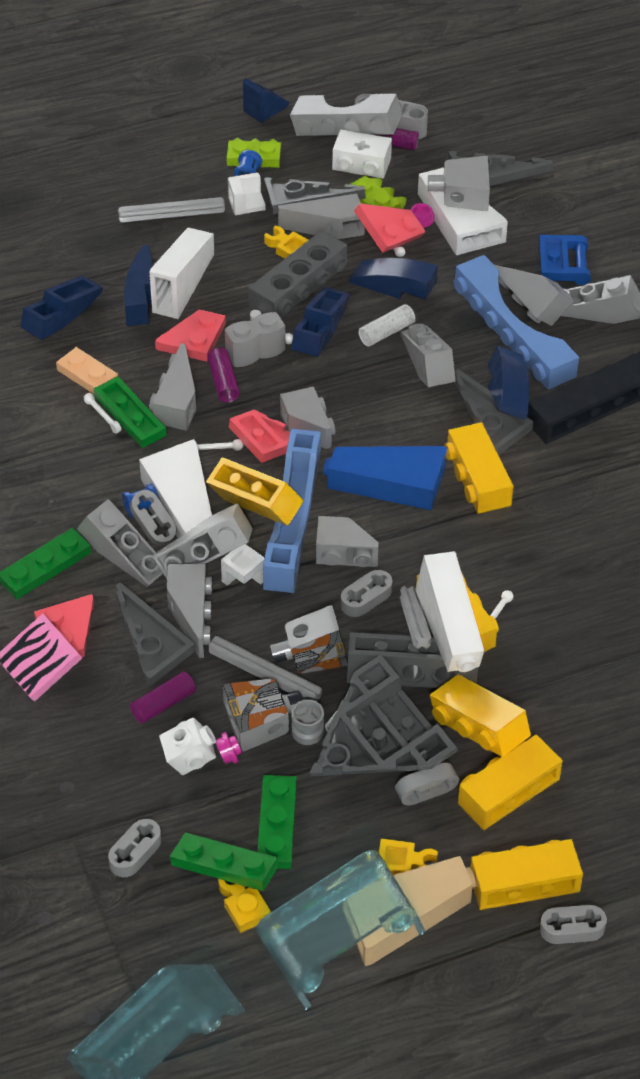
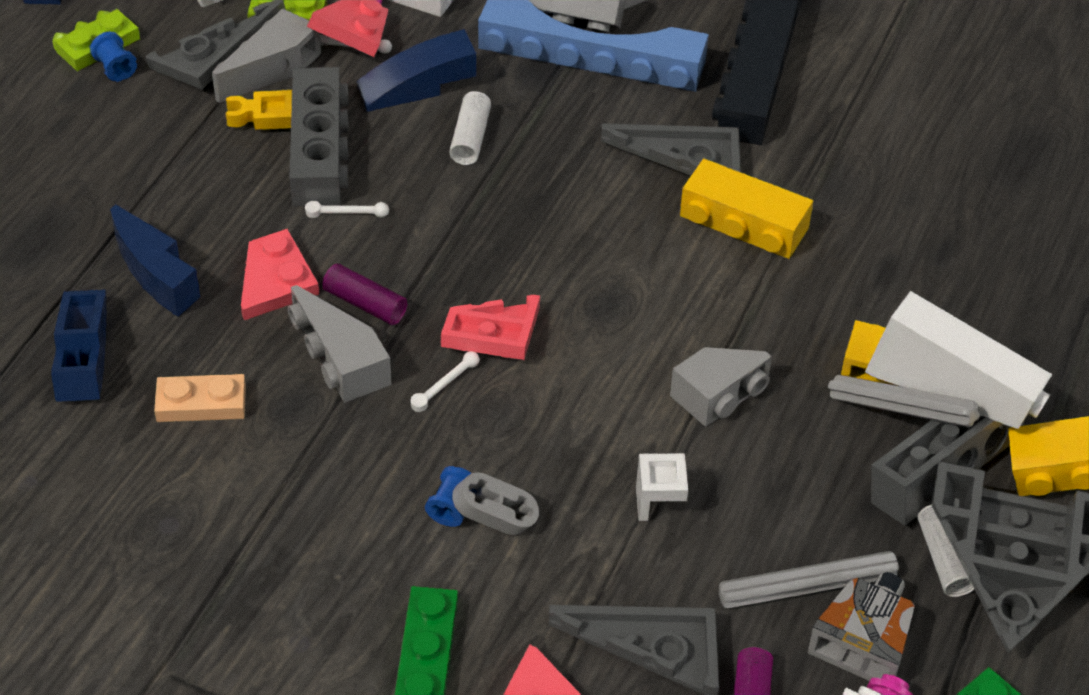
camera: 45 degrees left, 0 degrees up
light grey slope [77,499,163,587] -> none
white hinge [84,393,121,434] -> none
green plate [93,376,167,448] -> none
light grey axle [118,197,225,223] -> none
white slope [139,439,212,538] -> none
white slope [149,228,214,319] -> none
light grey slope [153,503,253,579] -> none
light grey slope [167,564,212,658] -> none
yellow brick [206,457,304,526] -> none
light grey brick [225,312,285,367] -> none
white panel [228,173,265,215] -> none
medium blue arch [263,429,321,593] -> none
light grey torso [270,605,348,674] -> none
light grey slope [280,387,335,449] -> none
dark blue slope [291,287,350,357] -> none
light grey wheel [292,700,324,745] -> none
blue slope [323,446,447,510] -> none
light grey beam [341,570,393,617] -> none
light grey slope [400,324,456,387] -> none
dark blue slope [487,345,529,420] -> none

